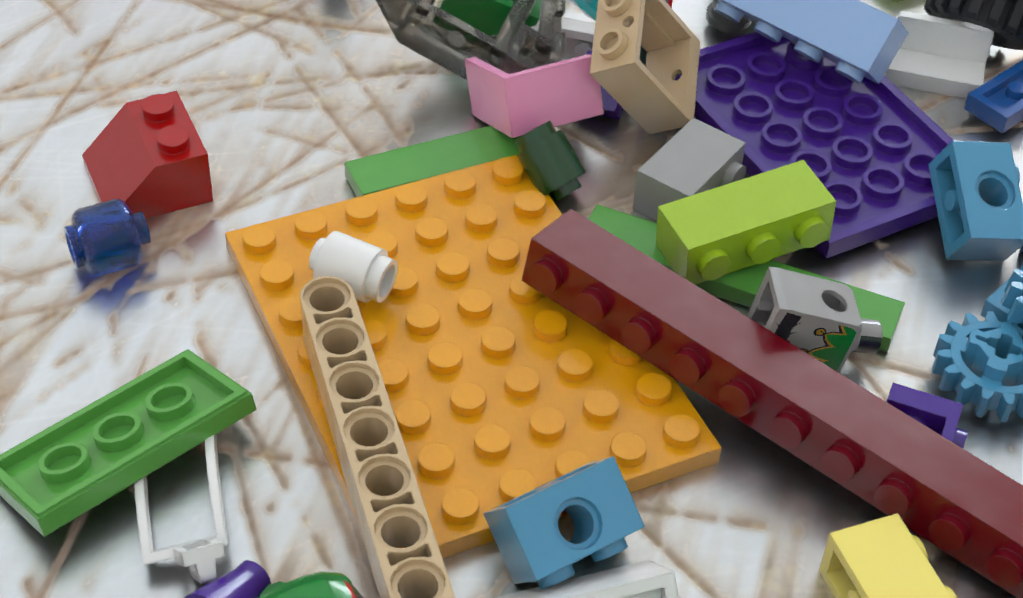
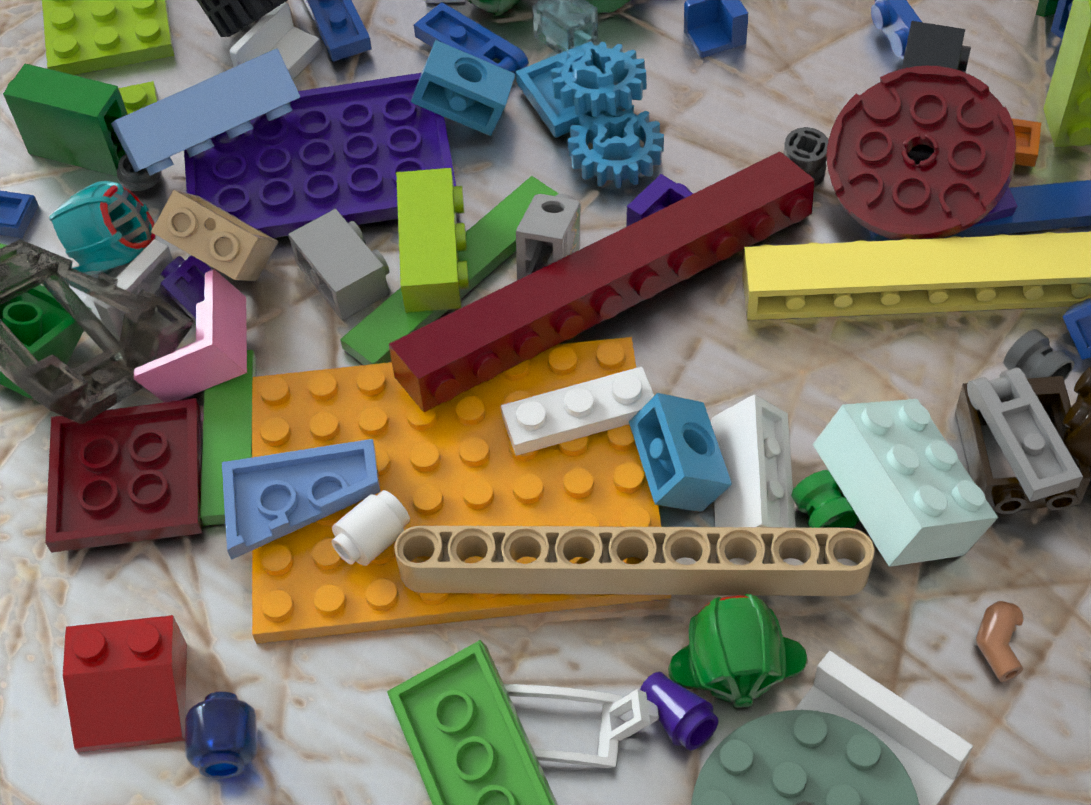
camera: 65 degrees left, 10 degrees up
dark green brick [515,120,586,202] -> none
none -> dark red plate [45,398,202,553]
none -> medium blue wing [222,439,381,560]
none -> white plate [501,366,654,456]

